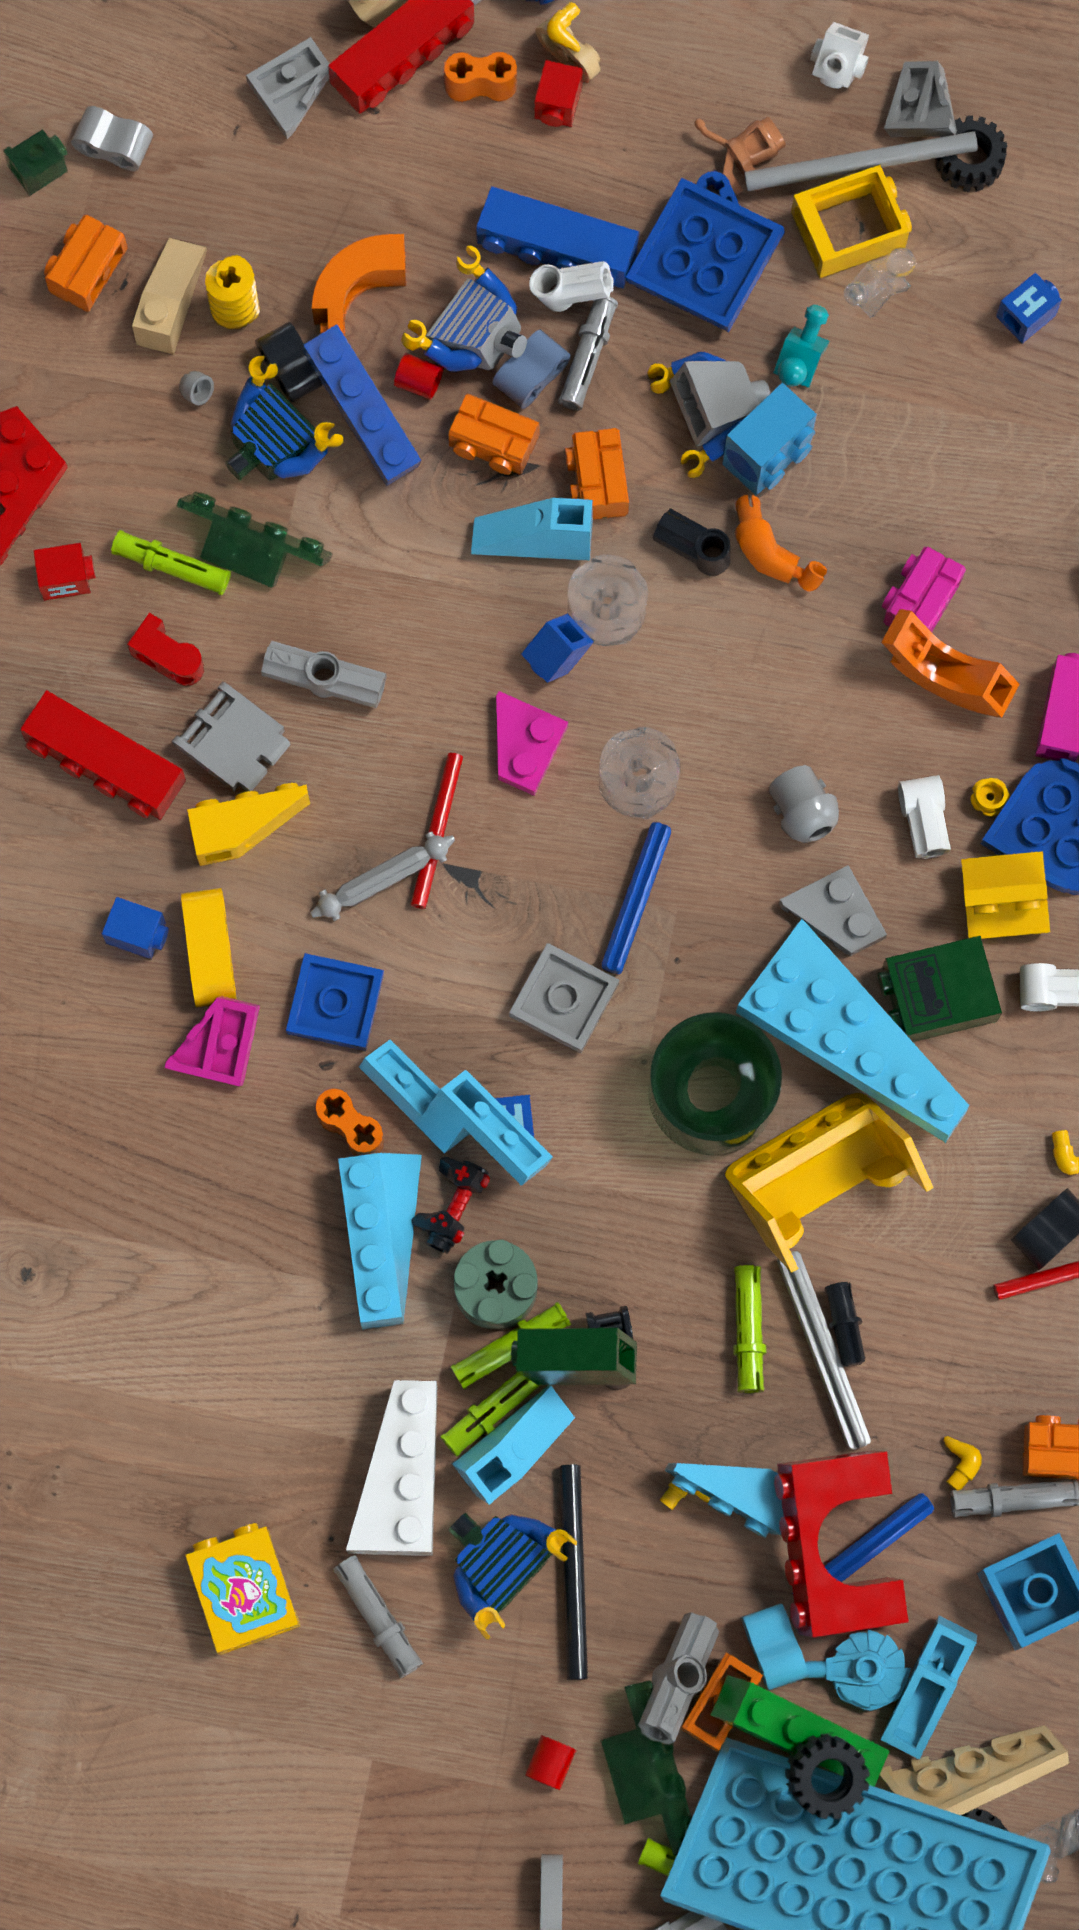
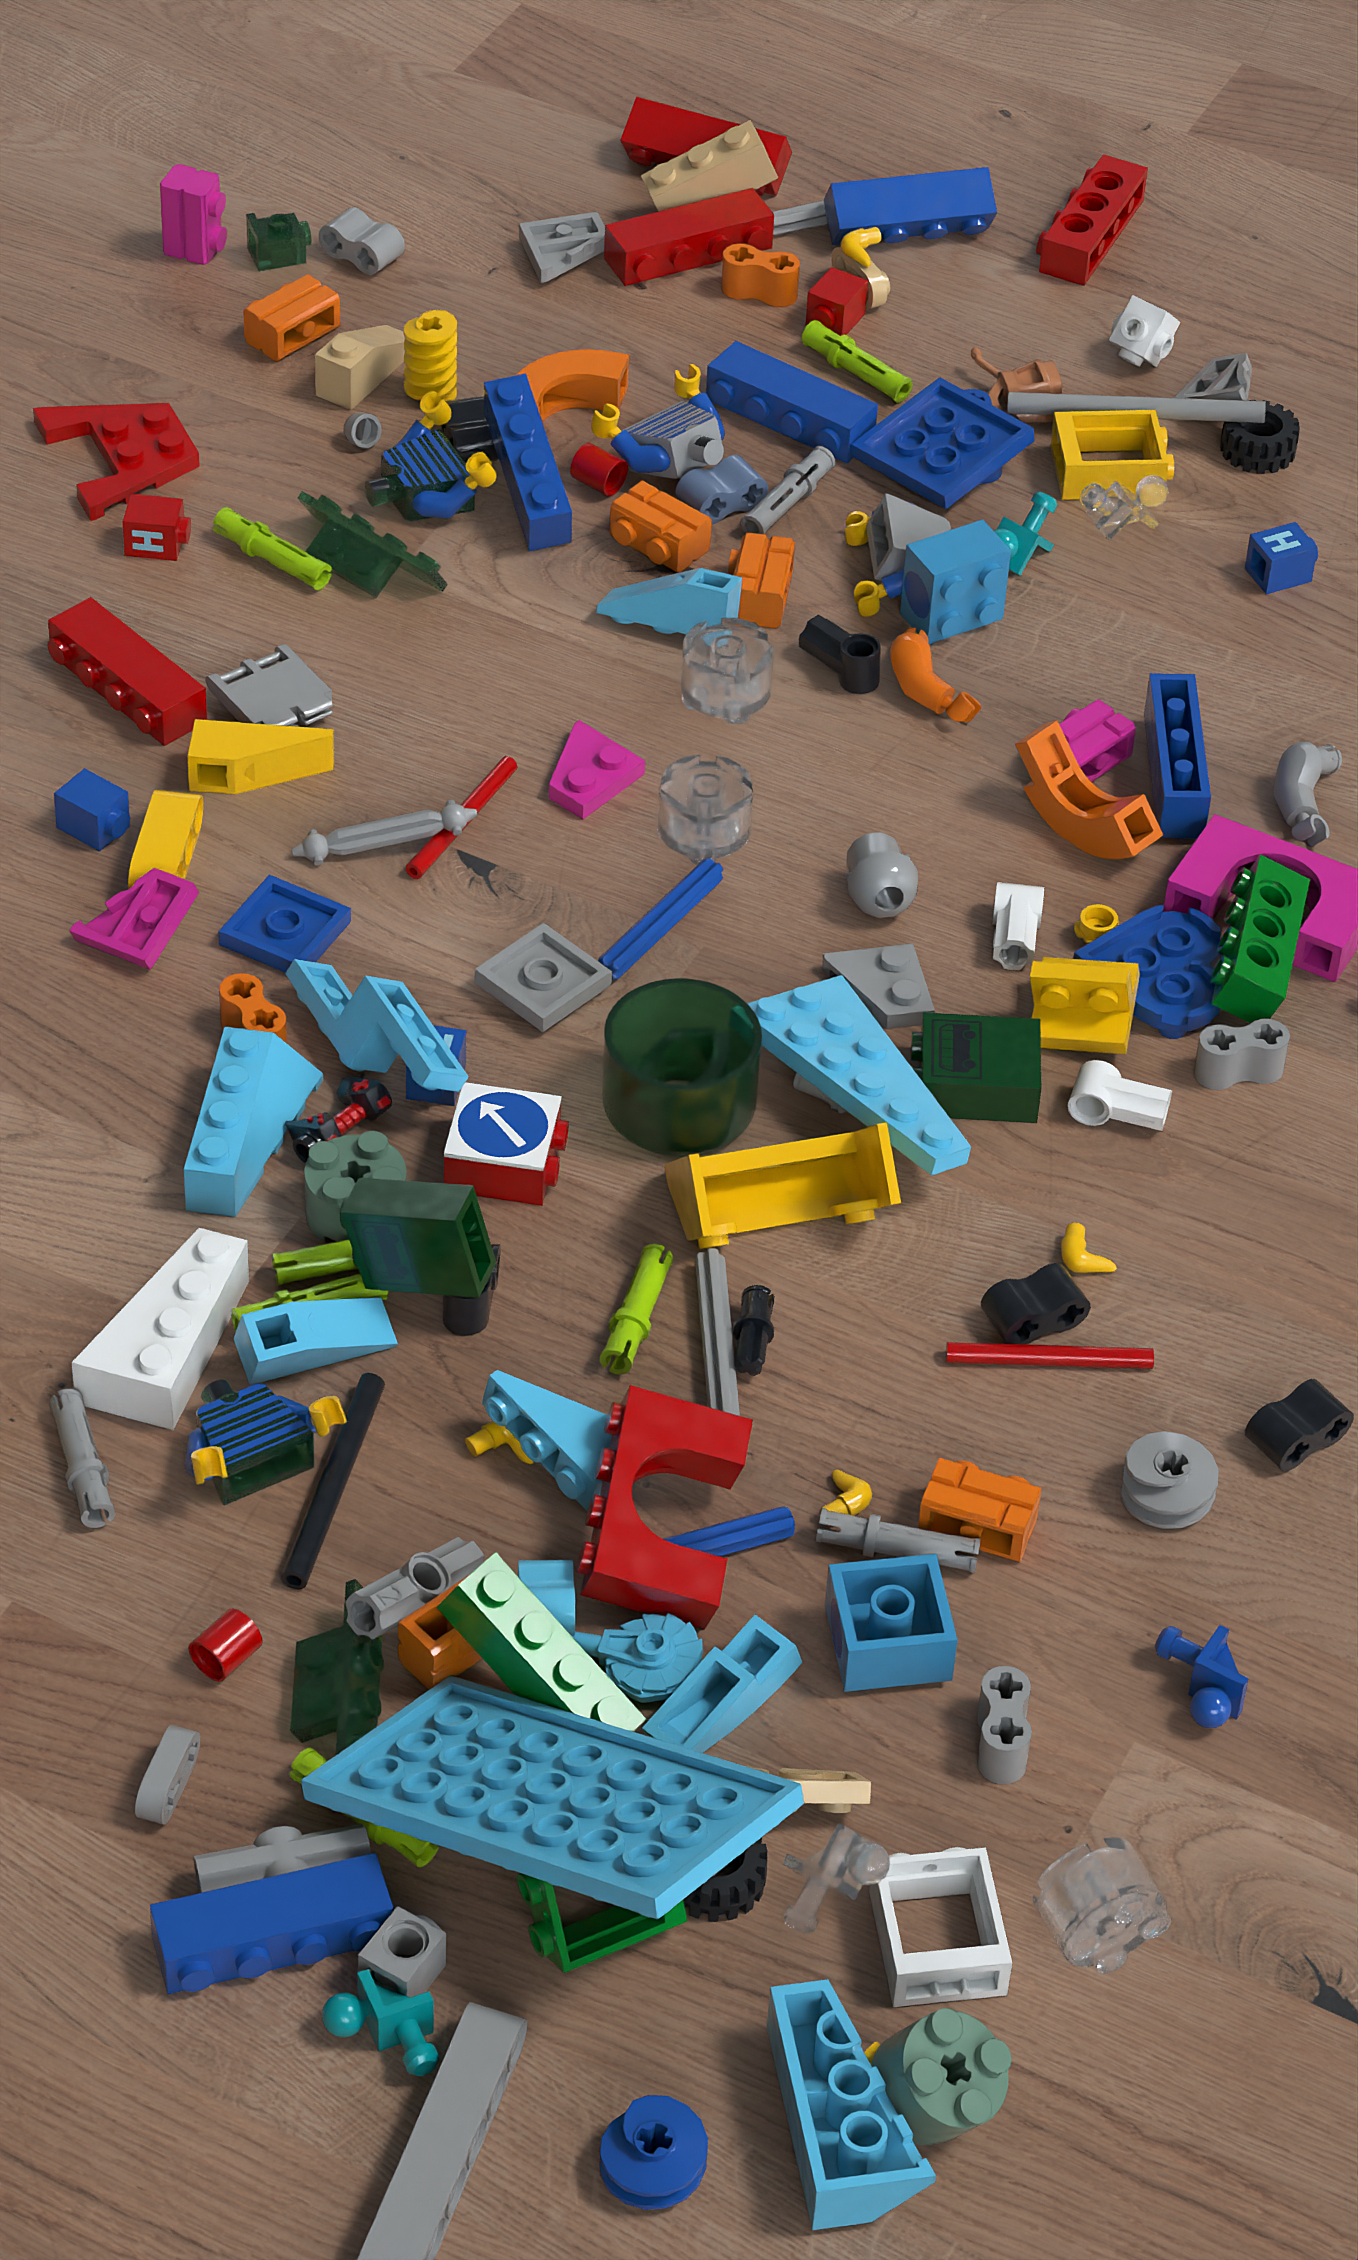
camera: 15 degrees right, 30 degrees down
red leg [127,612,204,686] -> none
light grey piece [261,641,387,709] -> none
blue brick [521,613,594,683] -> none
white piece [529,261,613,312] -> none
black tyre [785,1734,870,1819] -> none
none -> piece [444,1082,569,1206]
none -> lime pin [801,320,913,403]
none -> blue brick [1144,673,1211,839]

